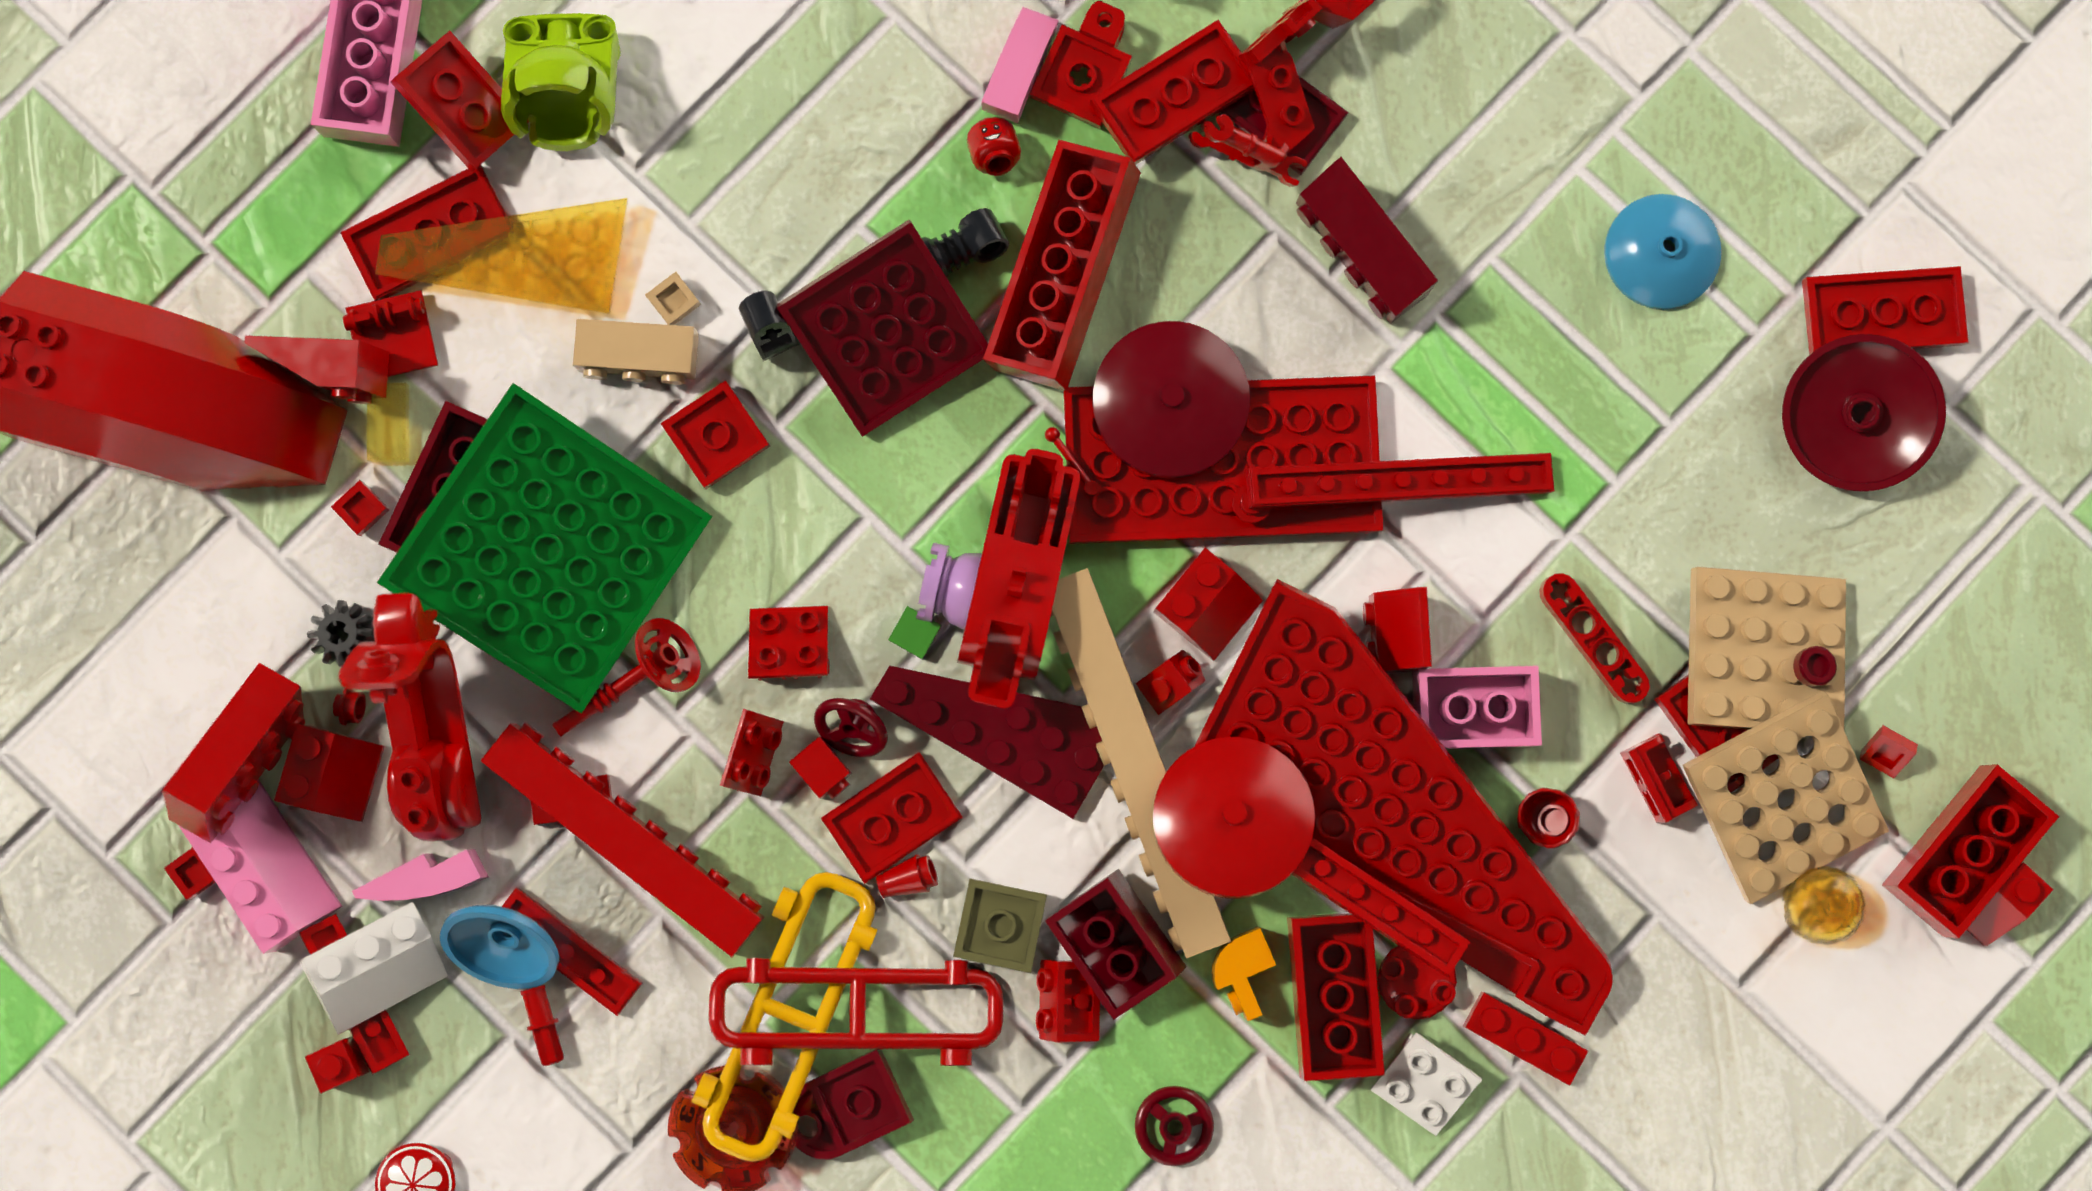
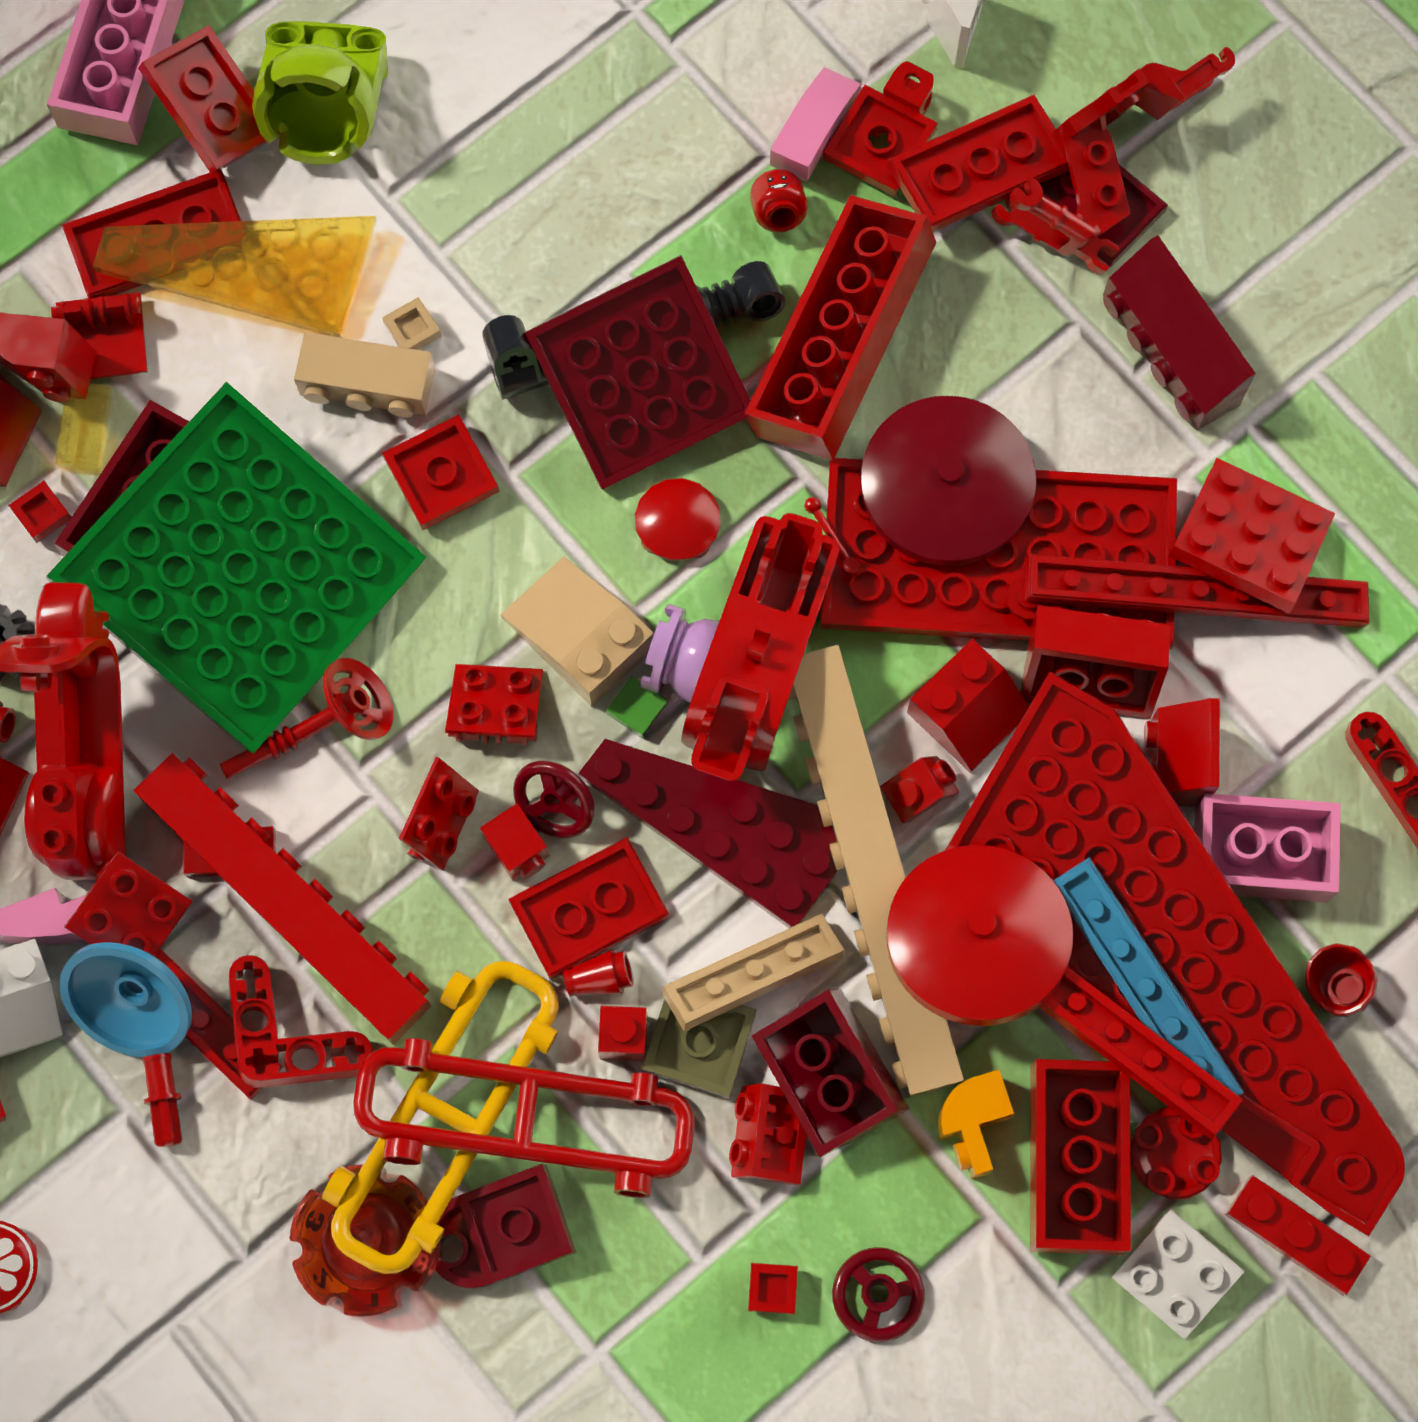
camera: 10 degrees right, 10 degrees down
none -> red hinge [64,851,193,956]
none -> red beam [228,955,372,1088]
none -> tan slope [500,556,654,707]
none -> red brick [598,1006,648,1061]
none -> red dish [635,478,721,561]
none -> tan plate [662,914,844,1031]
none -> red plate [748,1263,798,1315]
none -> red slope [1020,605,1171,719]
none -> dark azure tile [1053,857,1244,1096]
none -> red plate [1169,458,1336,614]

